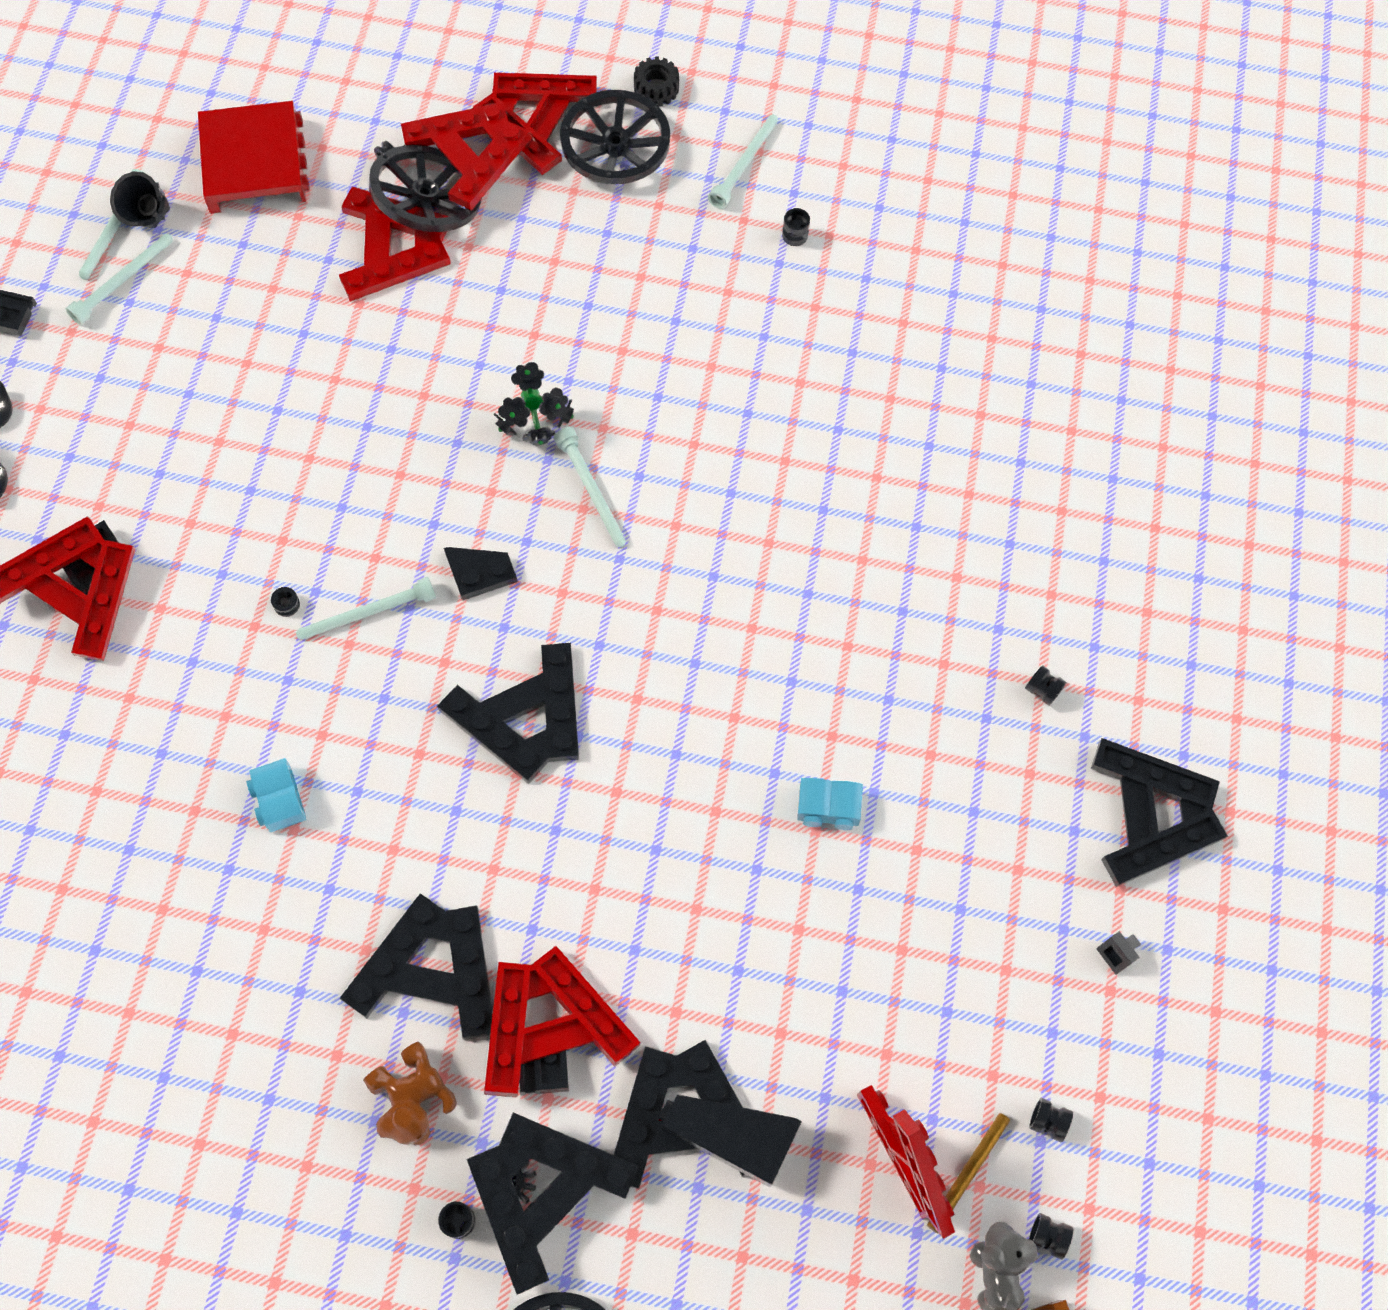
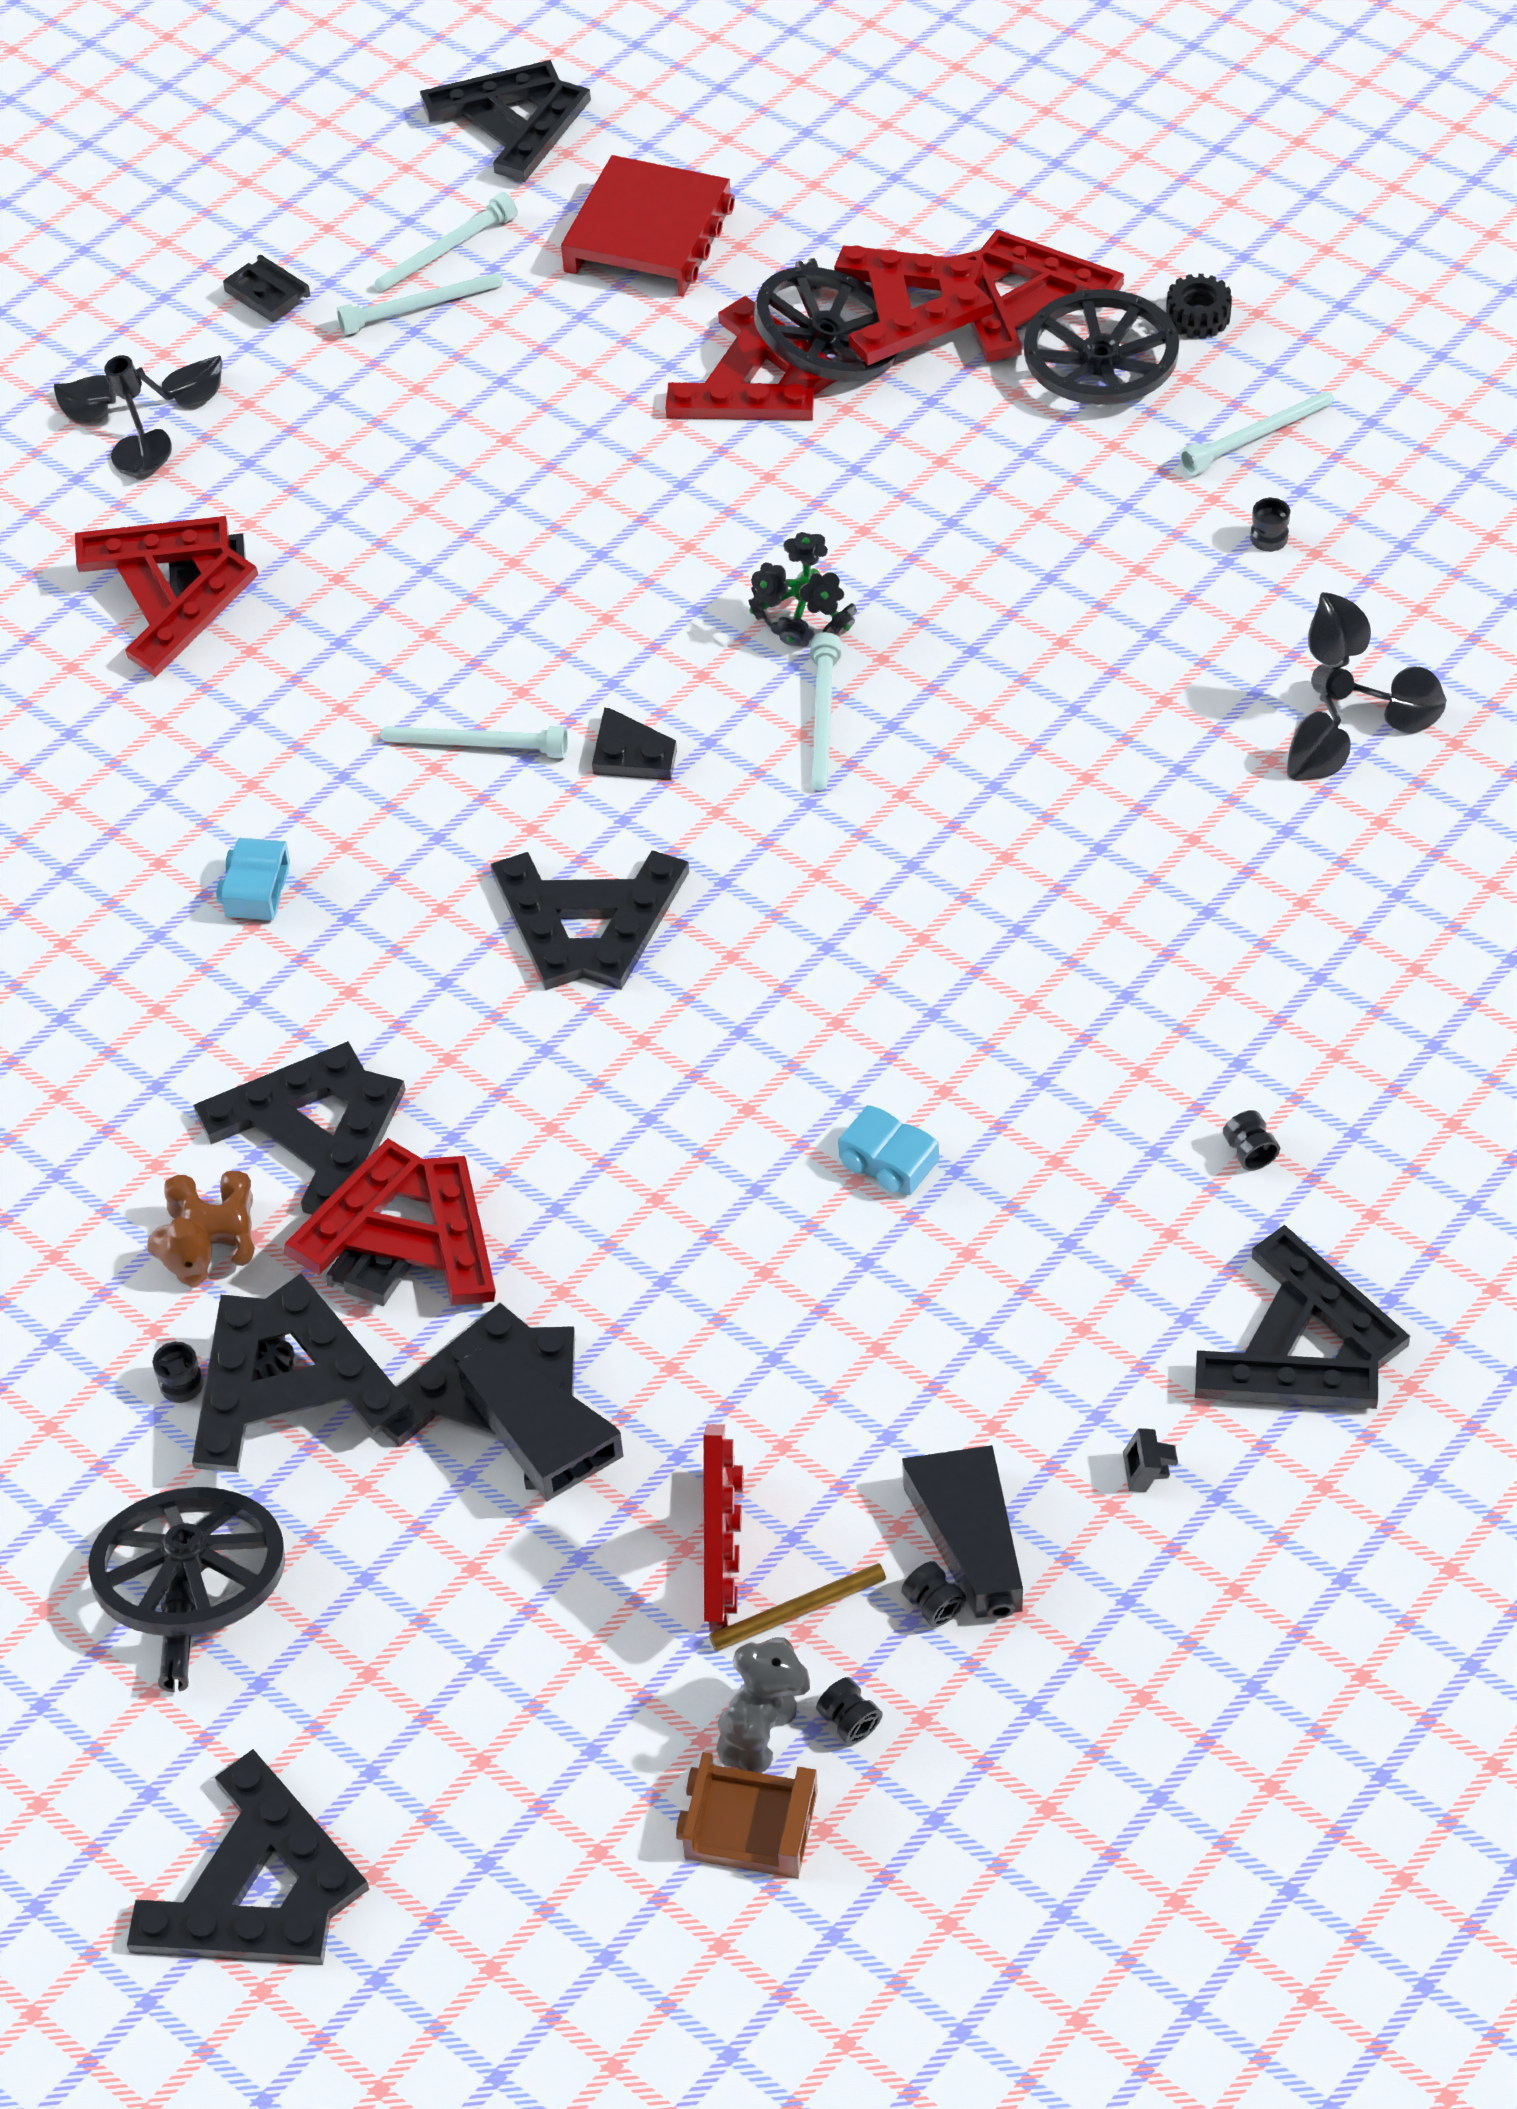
camera: 35 degrees right, 15 degrees down
black helmet [110,171,170,228] -> none
black bush [270,587,300,617] -> none
none -> black plate [419,59,591,182]
none -> black slope [902,1445,1023,1619]
none -> black plant [1287,592,1447,780]

